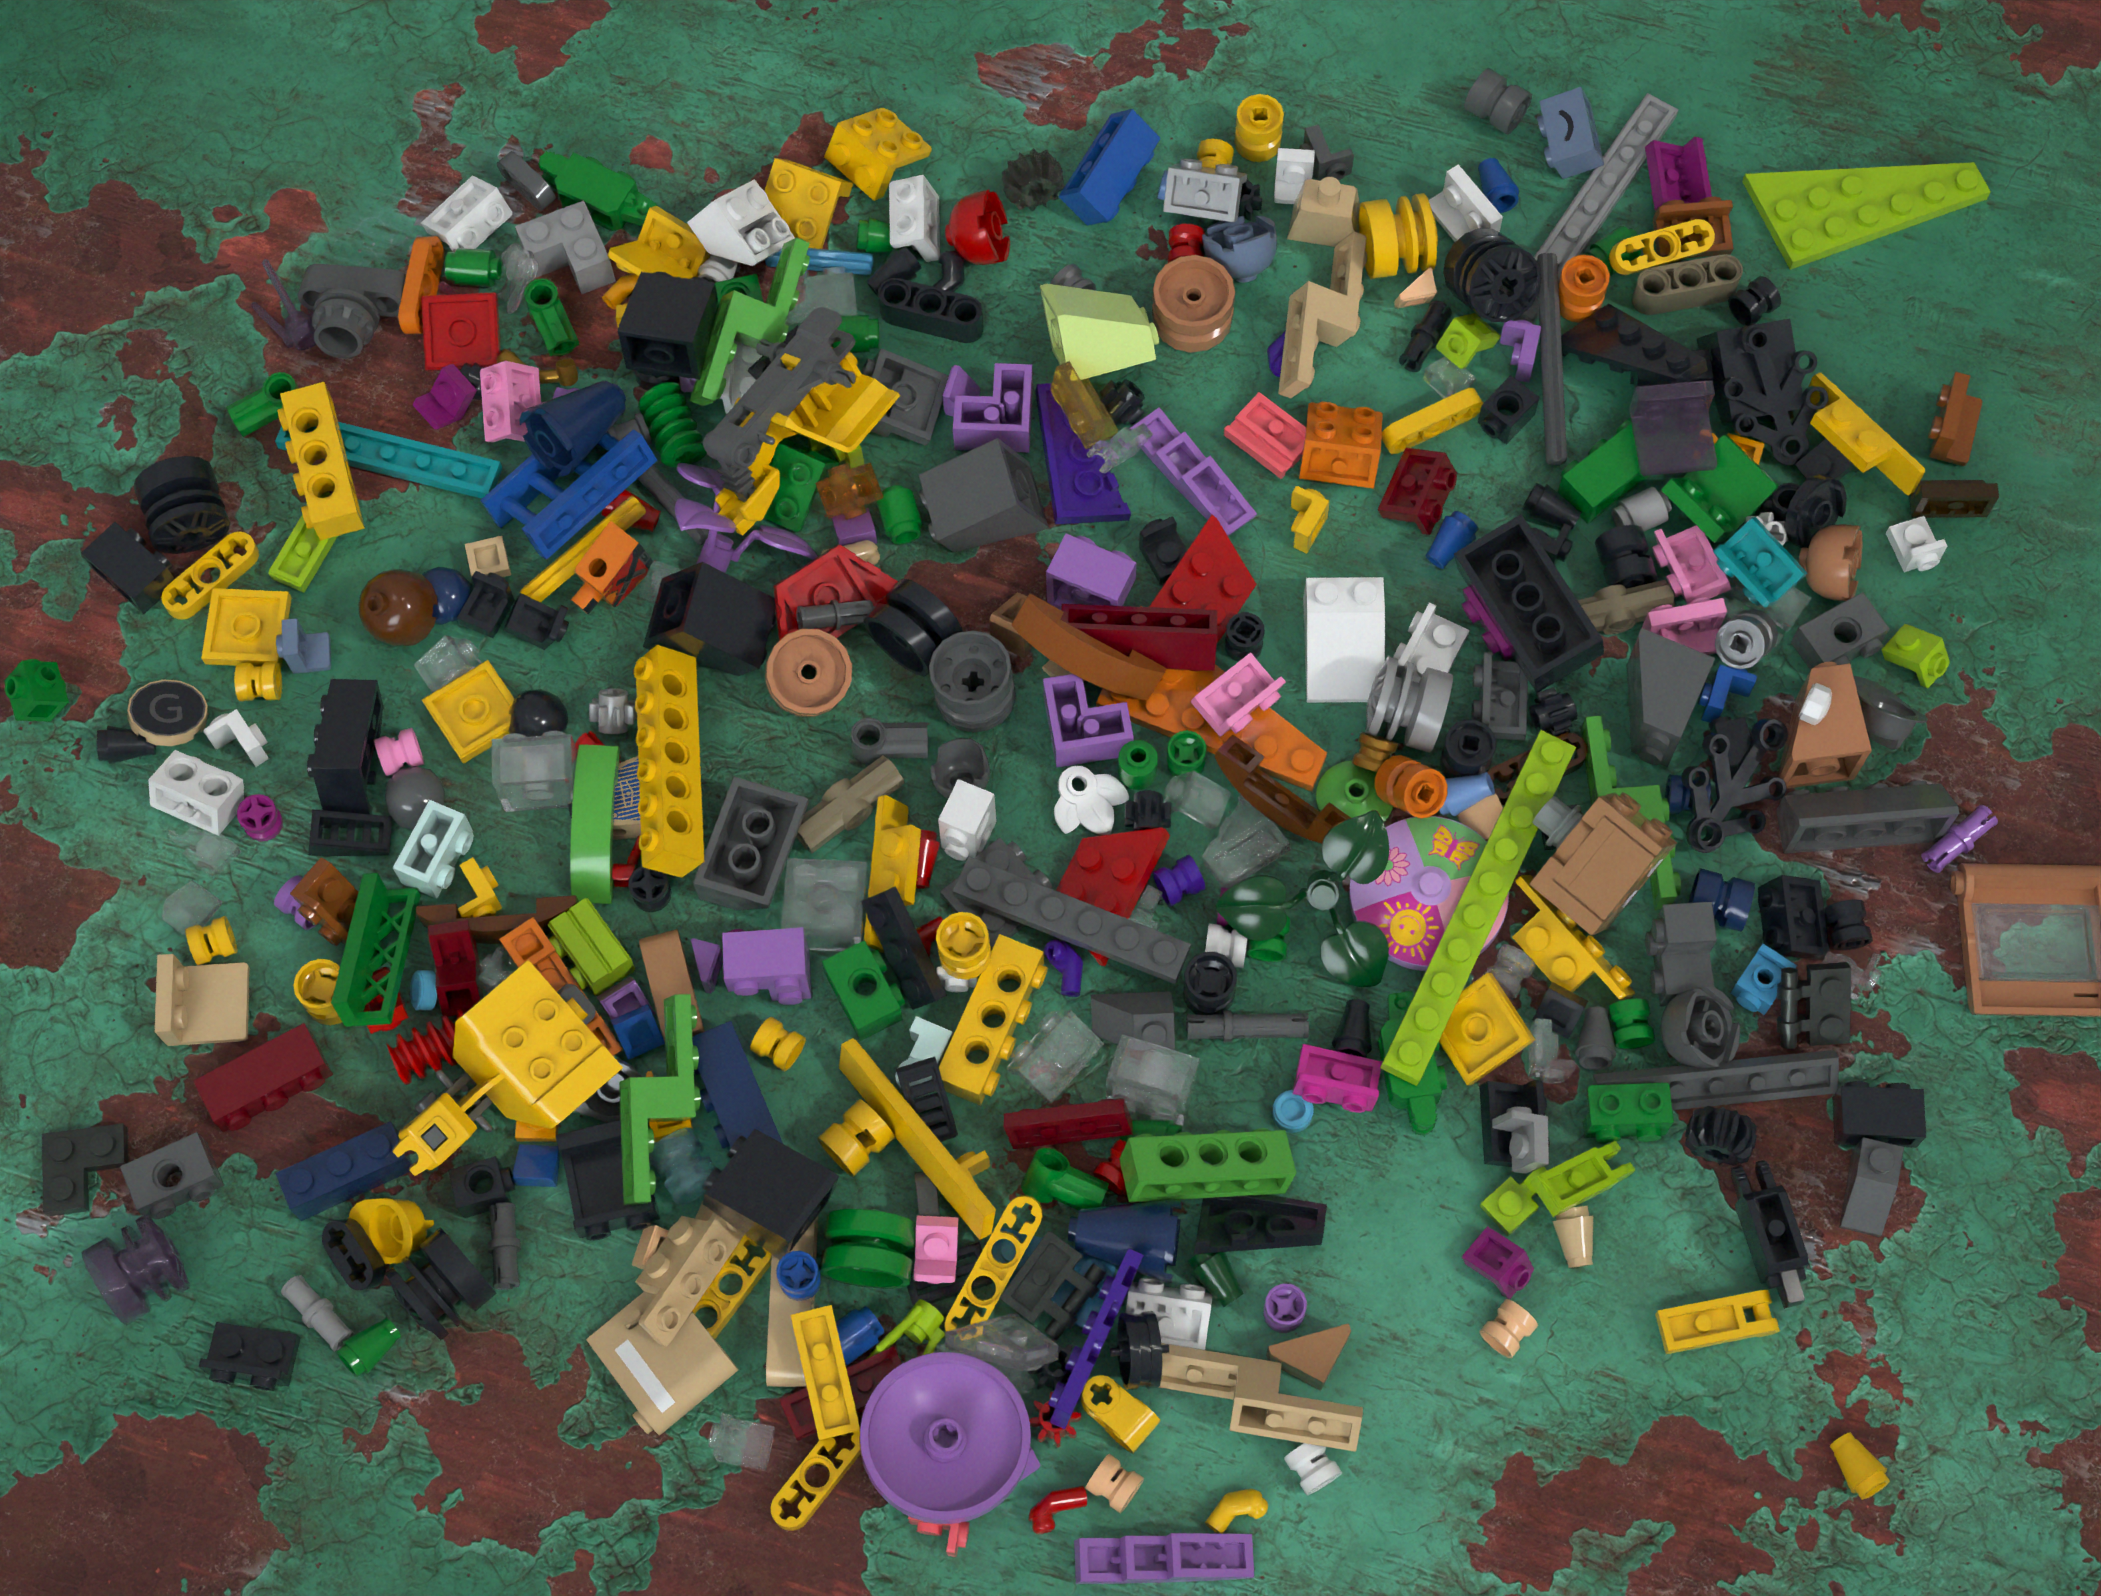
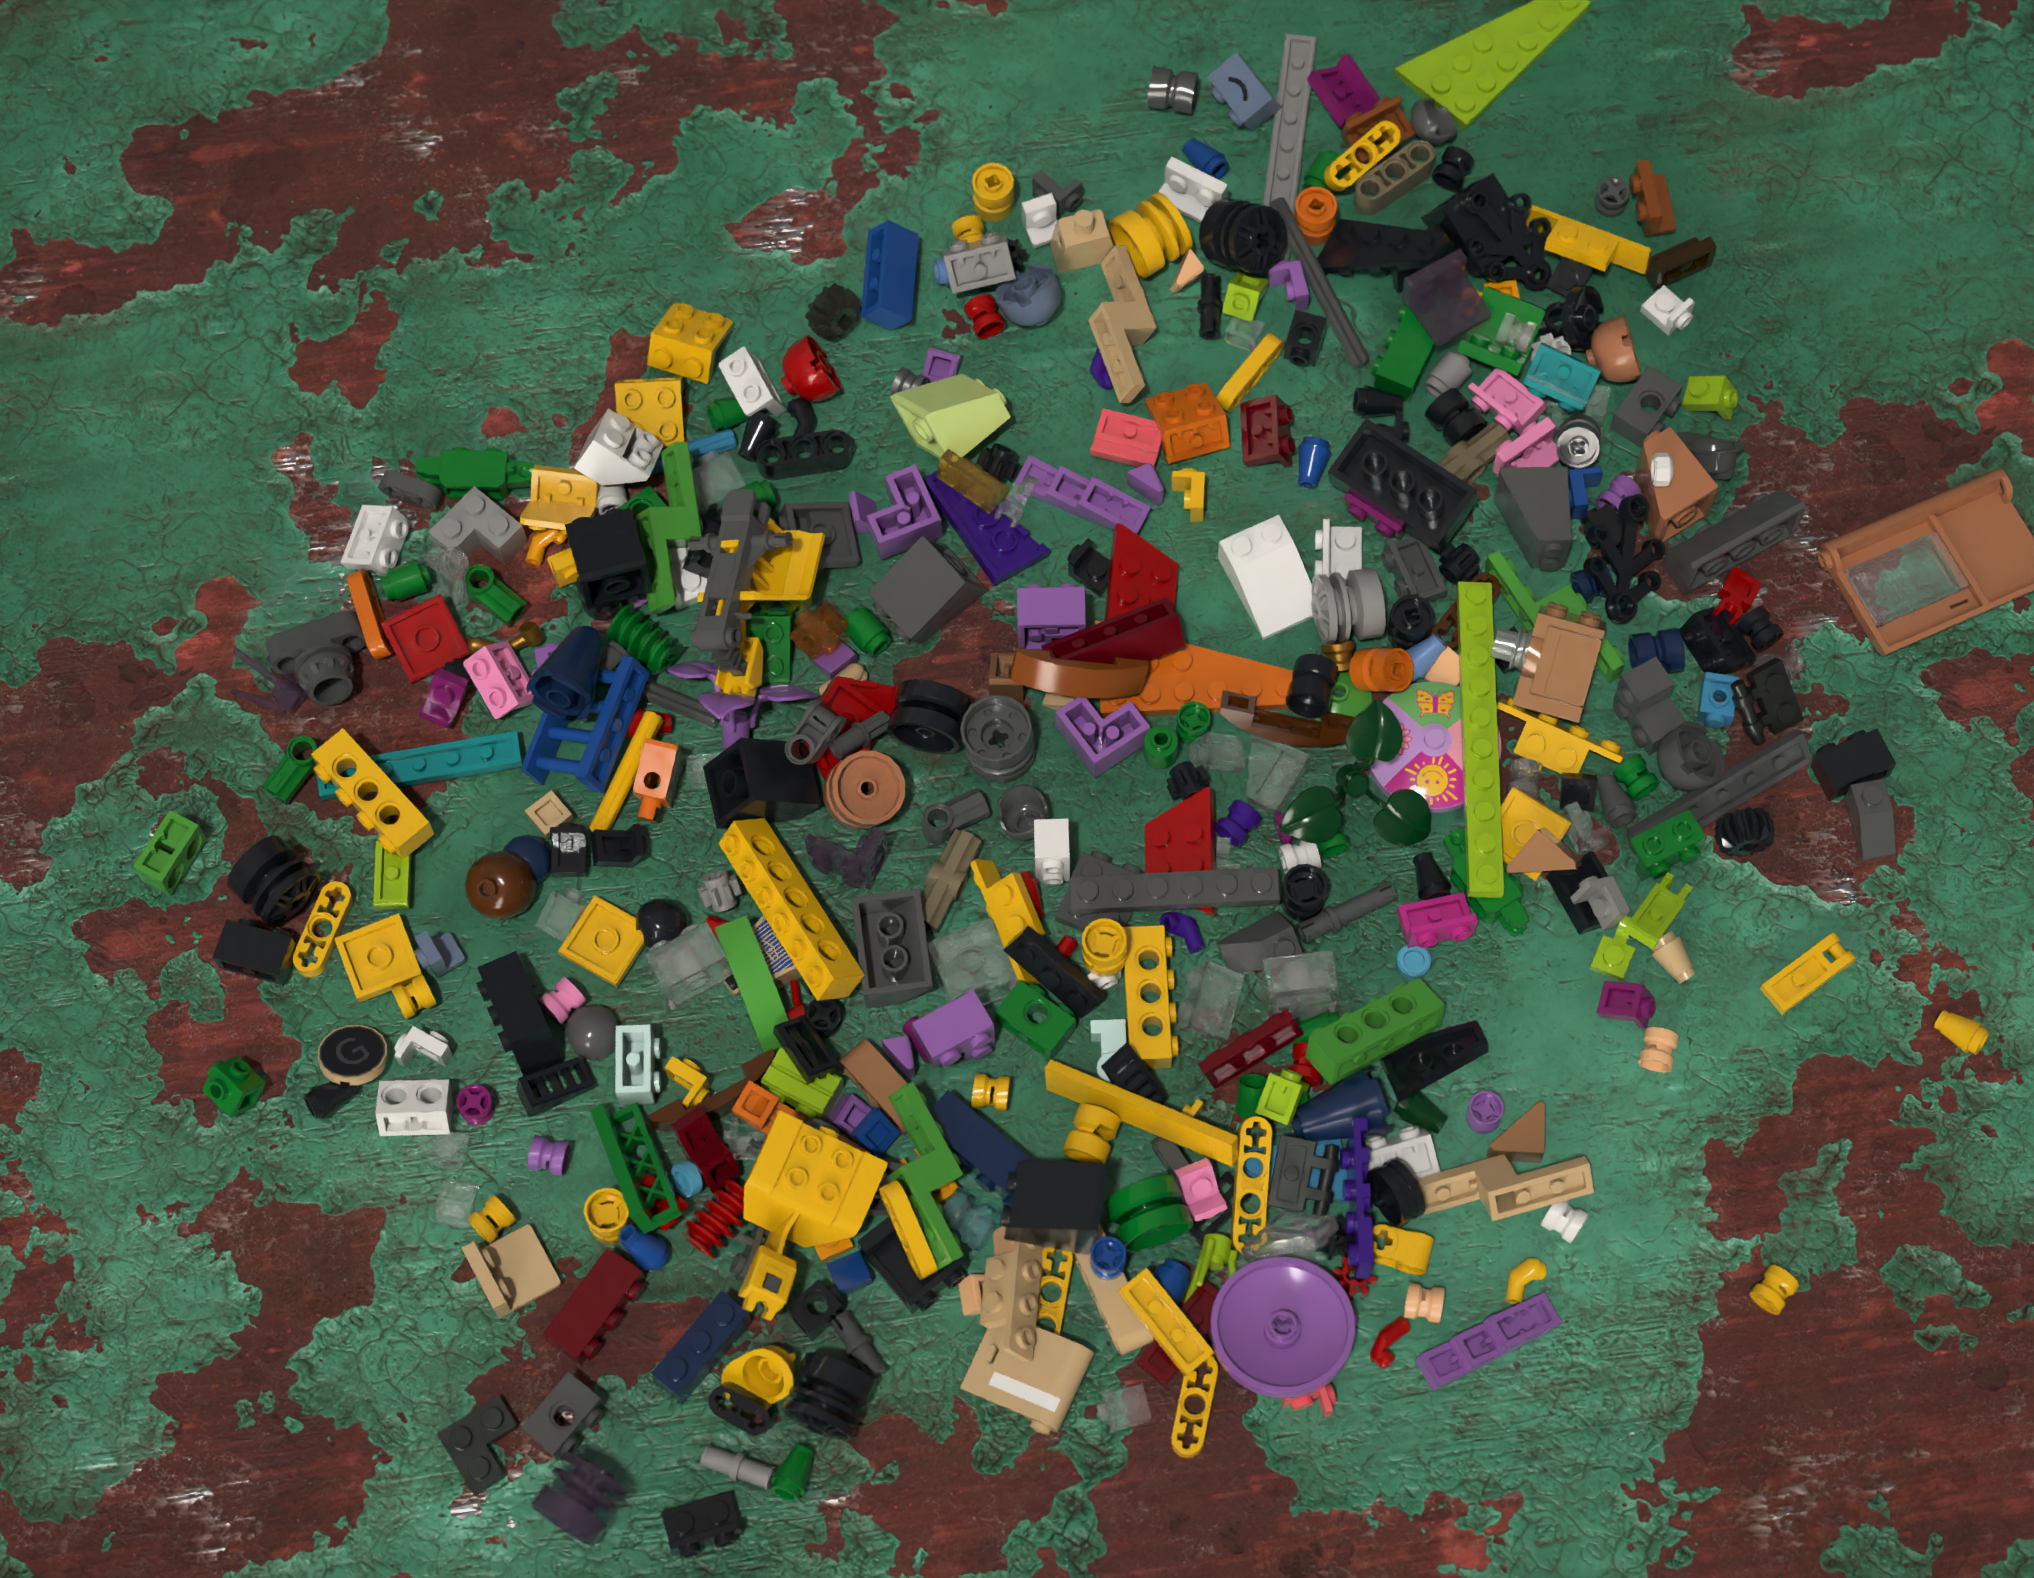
camera: 25 degrees left, 0 degrees up
dark orange bracket [290,857,358,947] -> none
white plate [1054,766,1129,836] -> none
nougat wheel [1152,255,1235,353] -> none
bright pink bracket [1190,652,1286,737] -> none
black wheel [1225,612,1265,662] -> none
black hinge [1730,1160,1809,1309] -> none
medium lavender pin [1921,805,1998,873] -> none
none -> bright green brick [133,810,207,895]
none -> blue cone [618,1224,669,1271]
none -> black tile [773,1015,839,1084]
none -> dark grey piece [785,699,846,765]
none -> clear purple bracket [805,826,889,890]
none -> yellow beam [879,1180,938,1280]
none -> medium lavender slope [922,347,963,382]
none -> medium lavender slope [1127,463,1164,506]
none -> lime bracket [1255,1068,1310,1125]
none -> black wheel [1286,654,1338,718]
none -> dark grey hair [1410,98,1457,145]
none -> clear wheel [1495,312,1538,354]
none -> medium nougat slope [1507,827,1581,873]
none -> dark grey wheel [1594,177,1630,218]
none -> medium lavender wheel [1596,474,1642,519]
none -> red plate [1713,566,1762,625]

